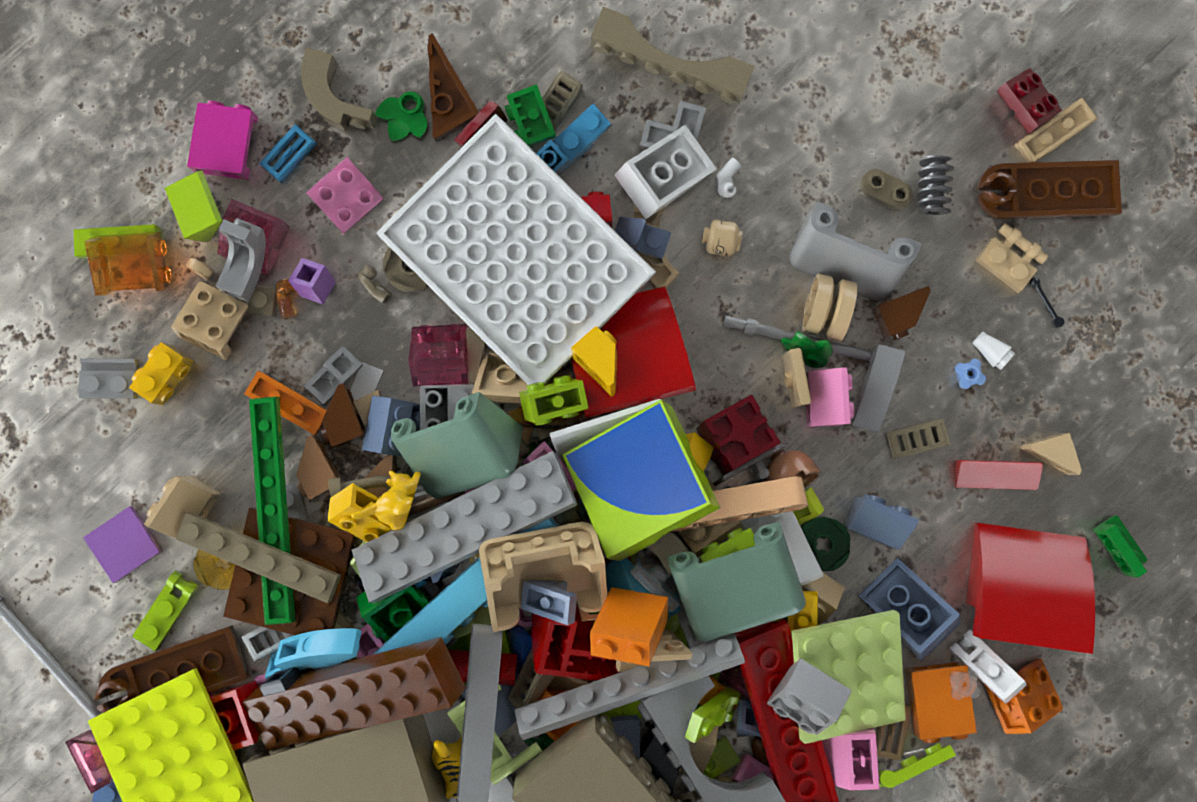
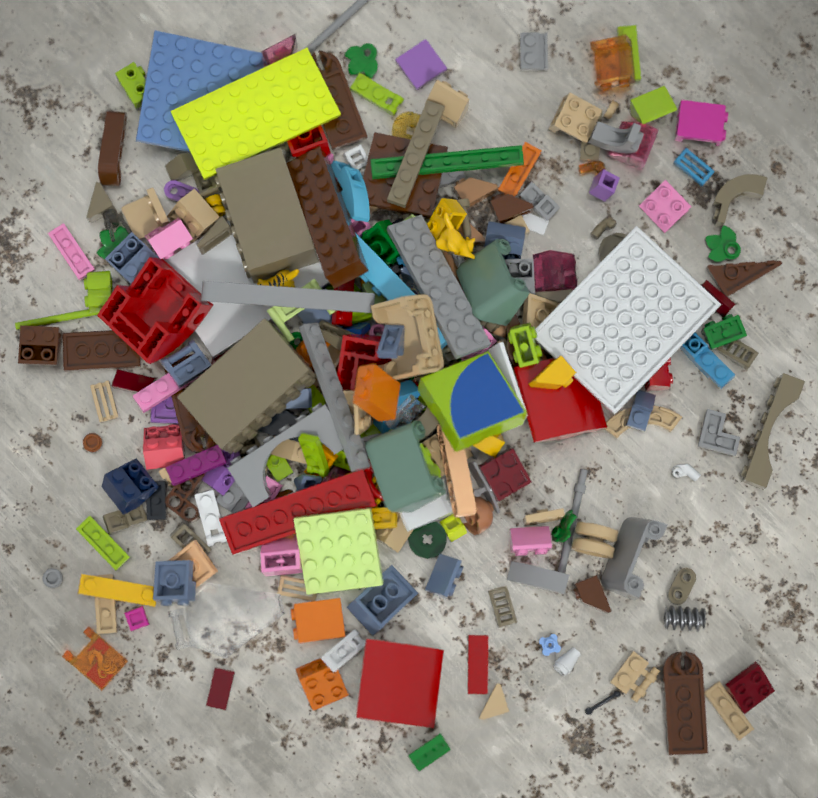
camera: 90 degrees right, 5 degrees down
yellow brick [129,342,194,405] -> none
black tile [260,667,301,696] -> none
white slope [614,125,716,219] -> none
tan head [701,219,743,257] -> none
light grey slope [767,658,852,735] -> none
lime plate [878,742,956,788] -> none
clear plate [950,670,980,700] -> none
none -> green plate [344,43,378,79]

